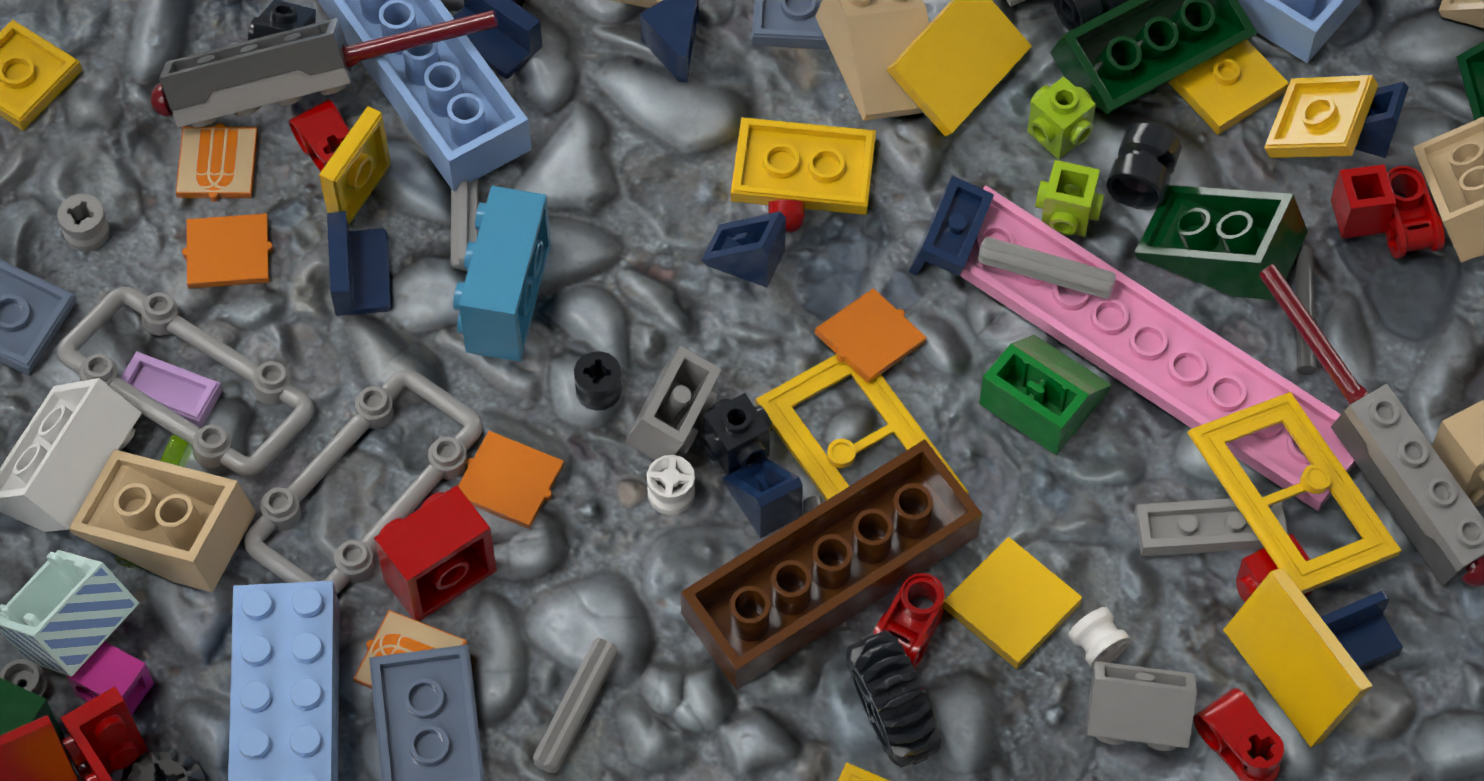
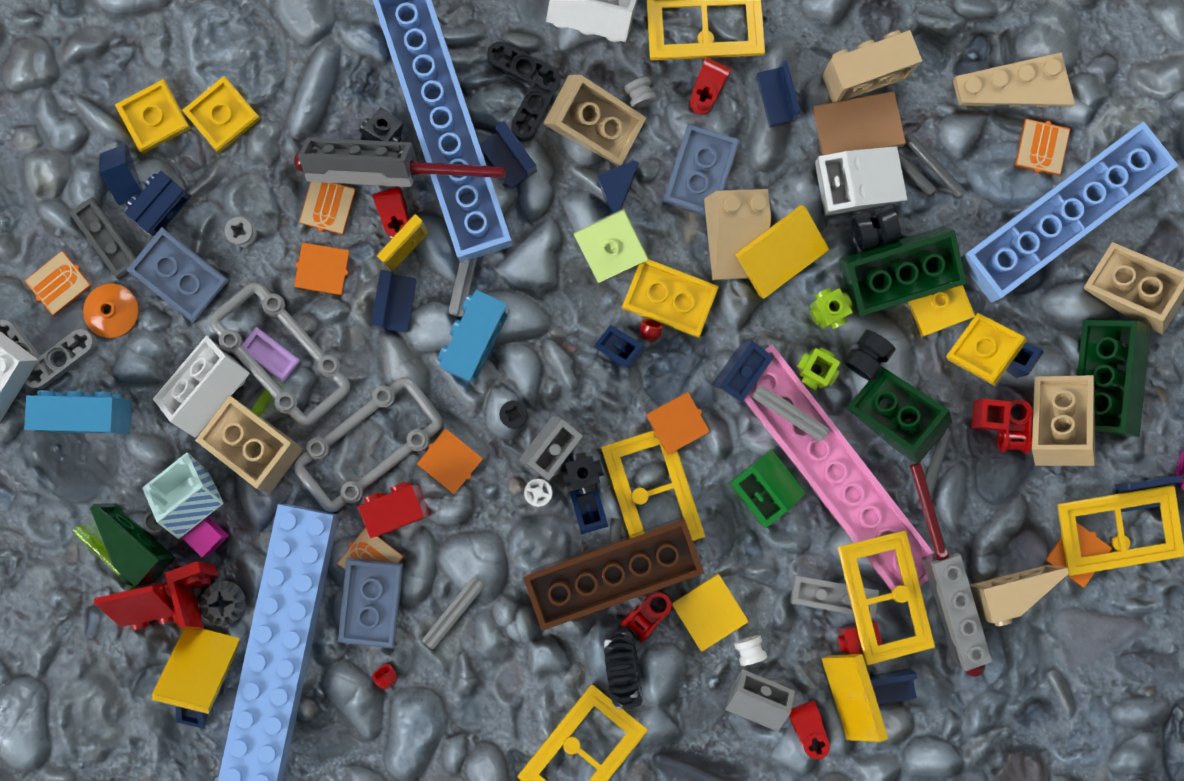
camera: 15 degrees right, 25 degrees up
none -> yellowish green plate [574,209,648,283]

